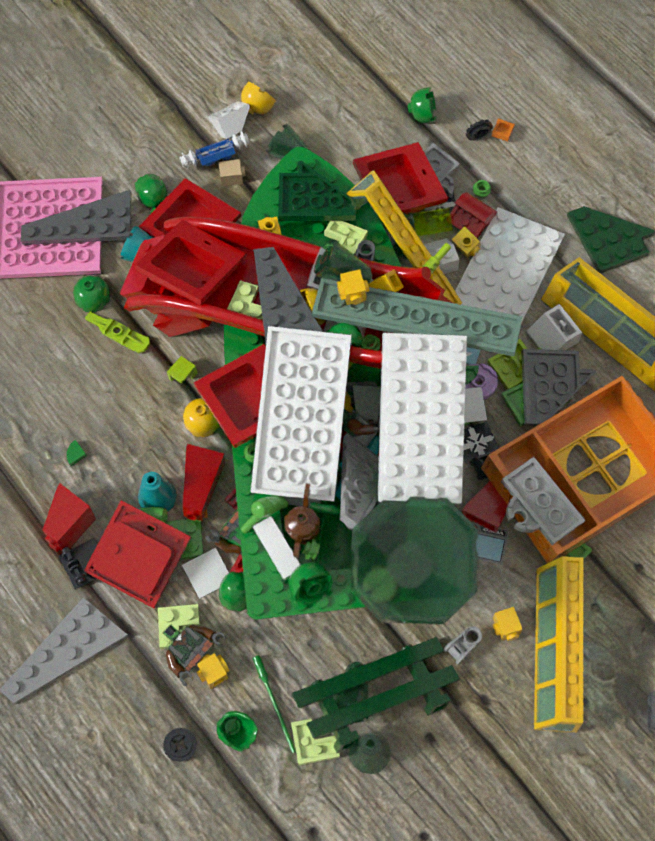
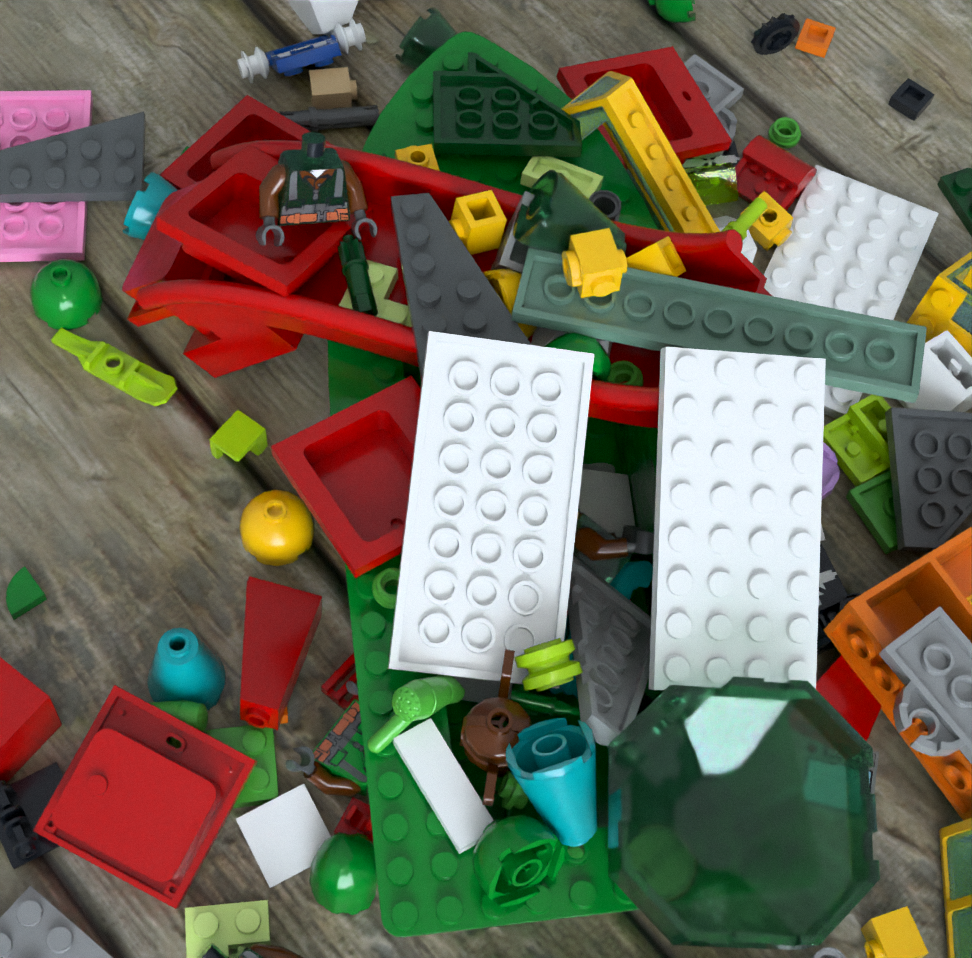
camera: 10 degrees left, 5 degrees down
green hair [135,174,167,208] -> none
none -> torso [256,132,377,247]
none -> dark grey pin [279,105,379,133]
none -> dark green piece [337,235,378,316]
none -> yellow brick [448,190,507,255]
none -> teal cone [506,718,597,847]
none -> lime wheel [514,638,583,692]
none -> black plate [888,78,935,121]

